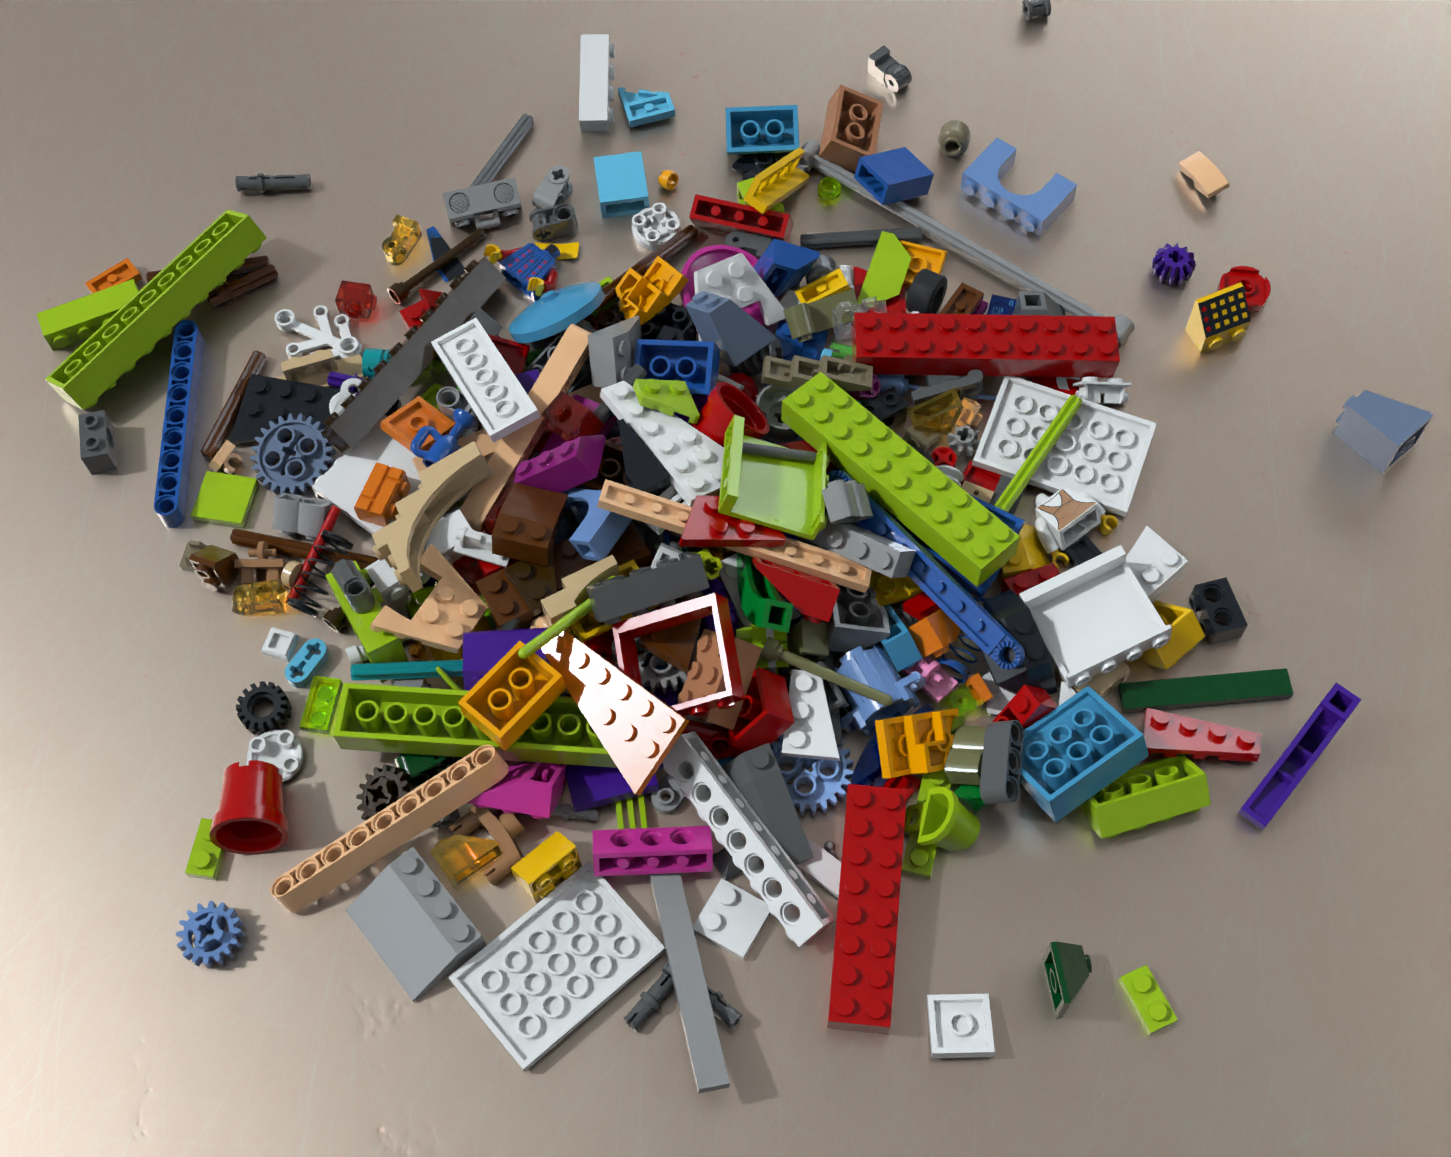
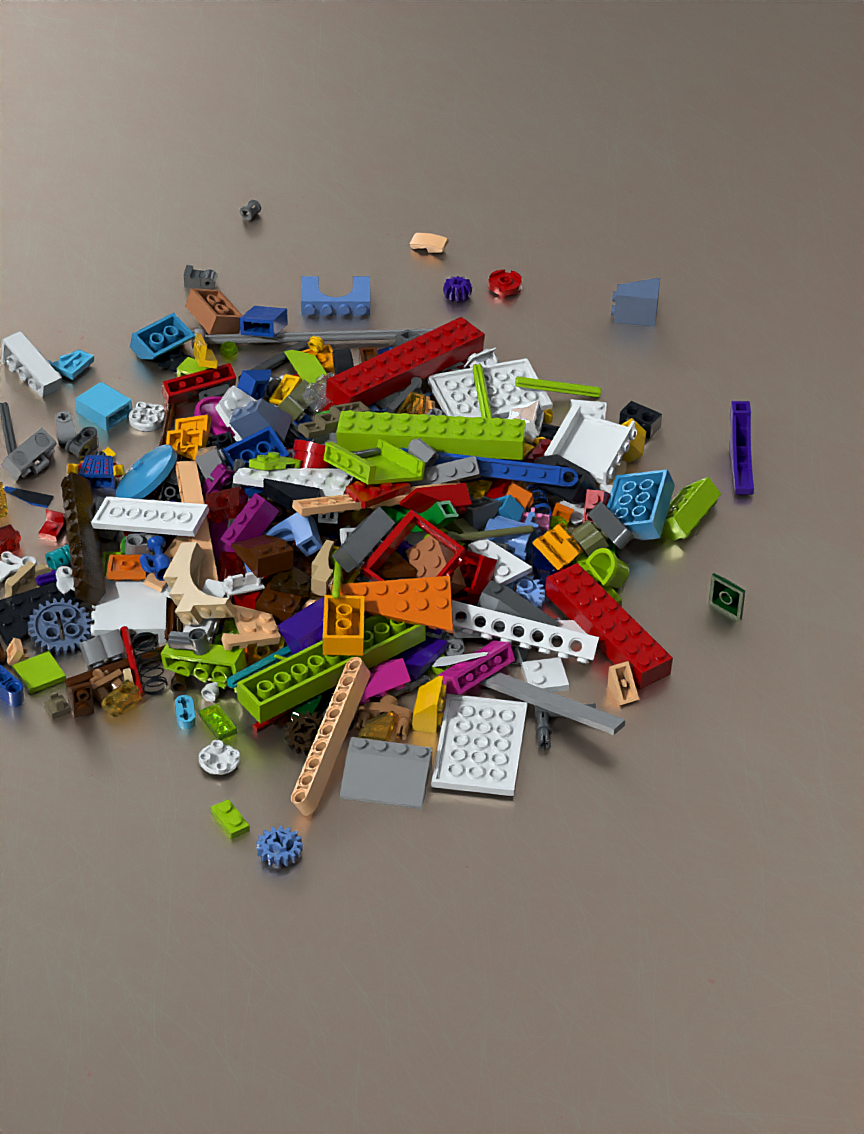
camera: 45 degrees left, 20 degrees down
red piece [209,760,288,855] -> none
black tyre [236,681,292,736] -> none
white tile [261,627,299,662] -> none
orange brick [354,462,410,527] -> none
dark brown piece [387,229,486,305] -> none
light orange hinge [658,170,679,191] -> none
white plate [927,993,995,1058] -> none
dark tan head [938,120,971,157] -> none
dark green tile [1118,668,1293,713] -> none
lime plate [1118,965,1178,1035] -> none
wing [1142,708,1261,762] -> none
slope [1185,282,1251,353] -> none
none -> magenta hinge [201,463,235,500]
none -> yellow plate [308,336,324,353]
none -> white sticker [432,652,488,667]
none -> lime axle [515,376,601,398]
none -> light nougat slope [607,661,639,705]

